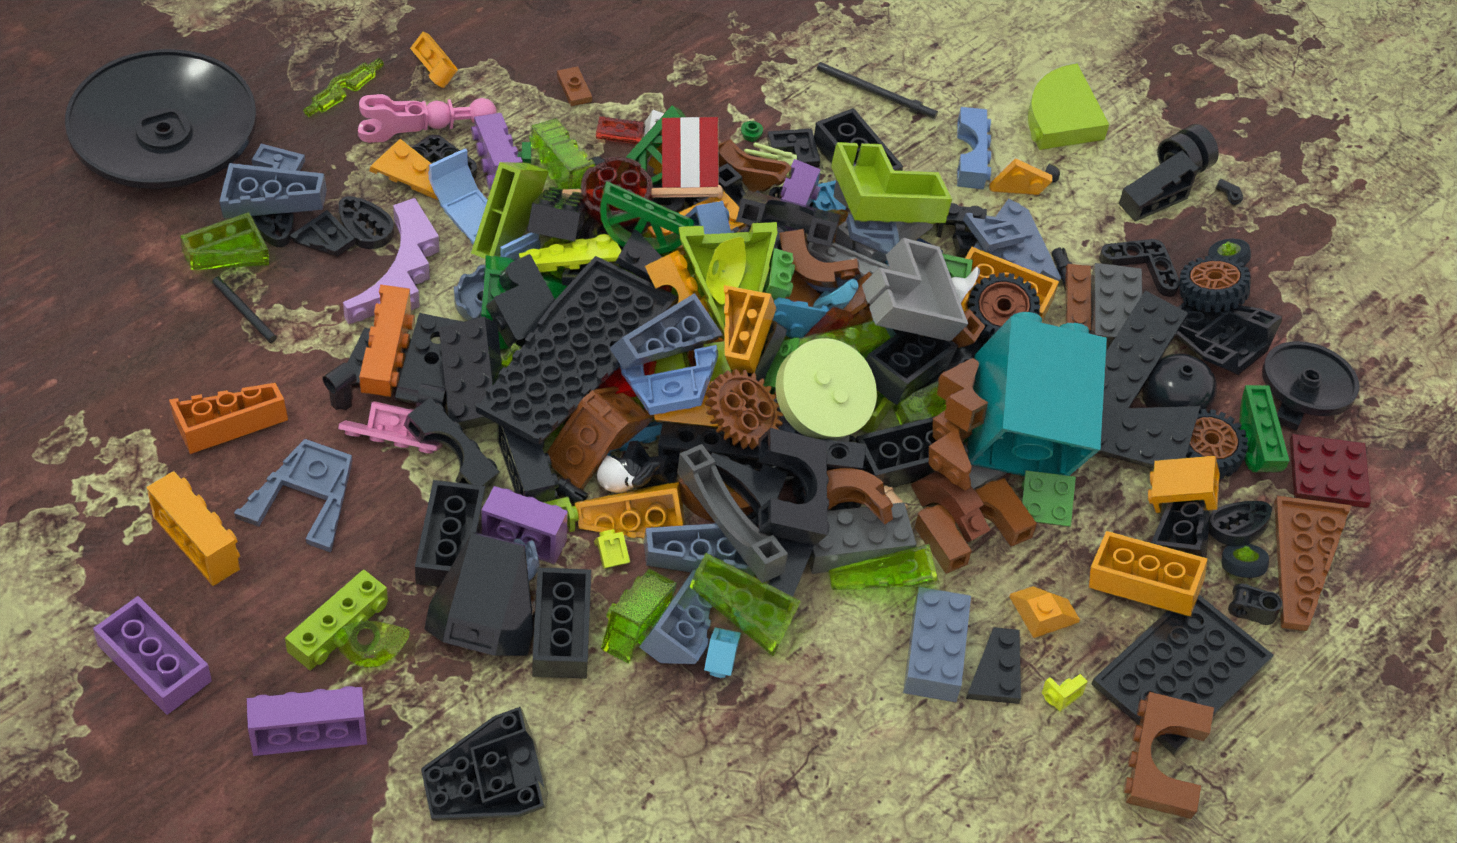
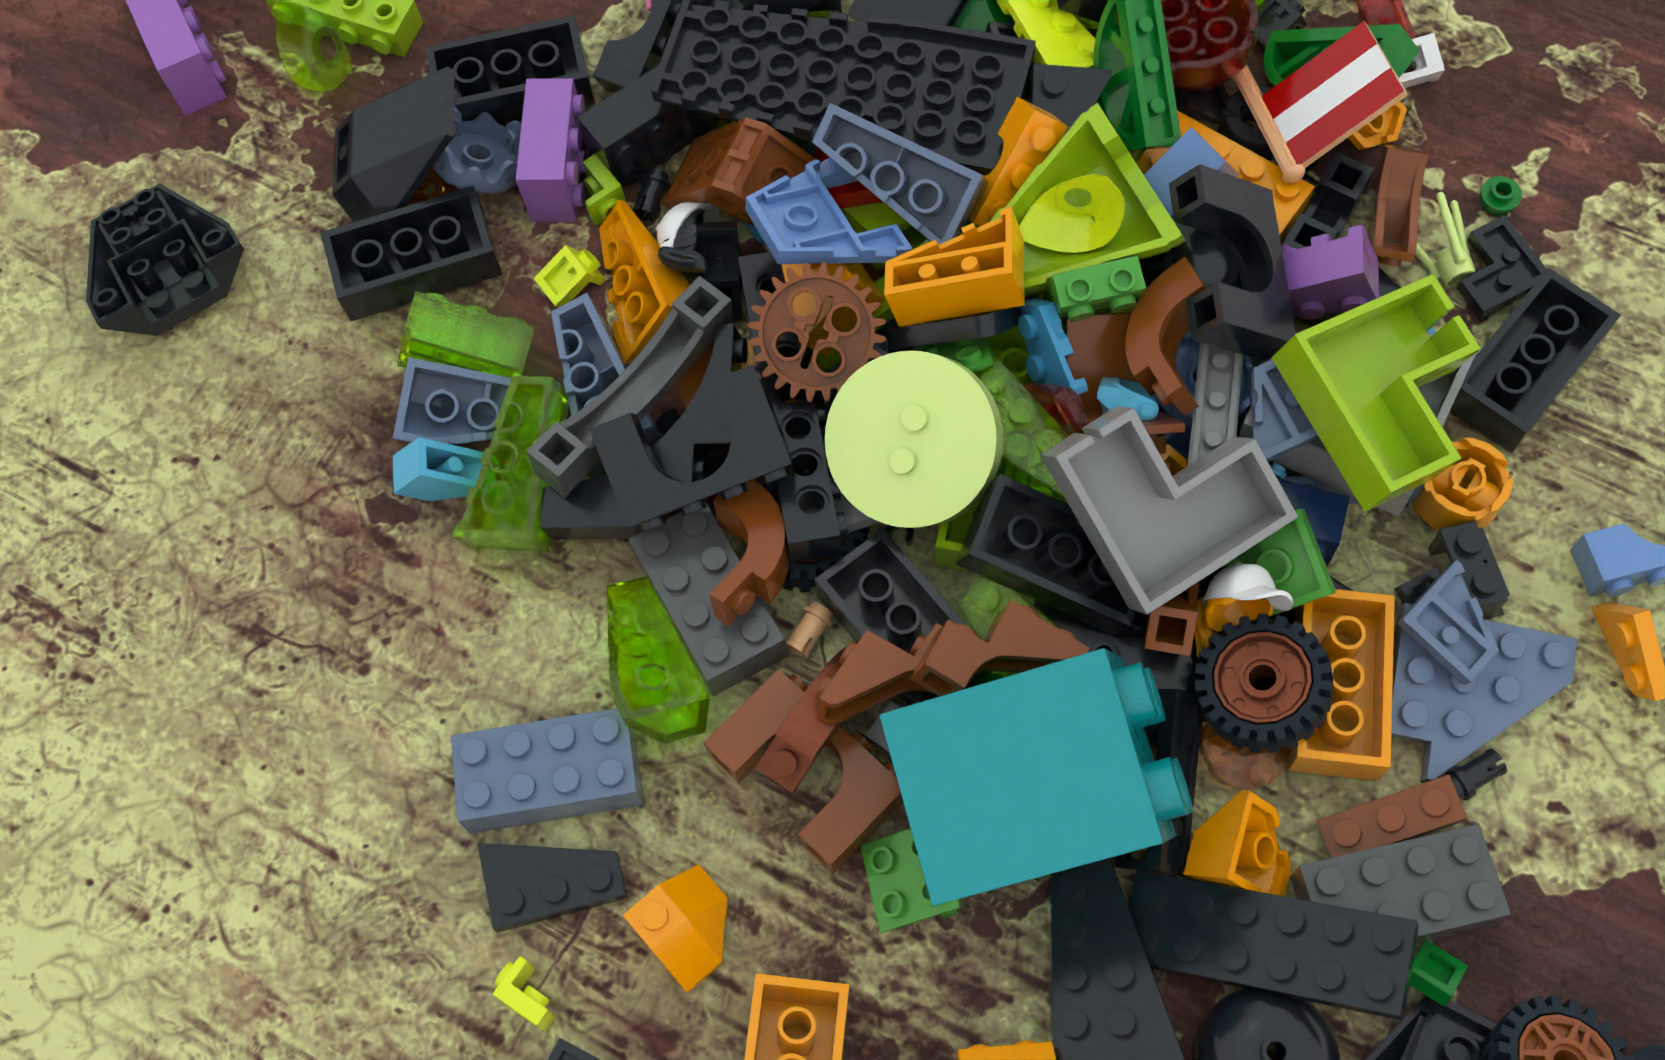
camera: 85 degrees right, 15 degrees up
black beam [1099,239,1180,297] -> none

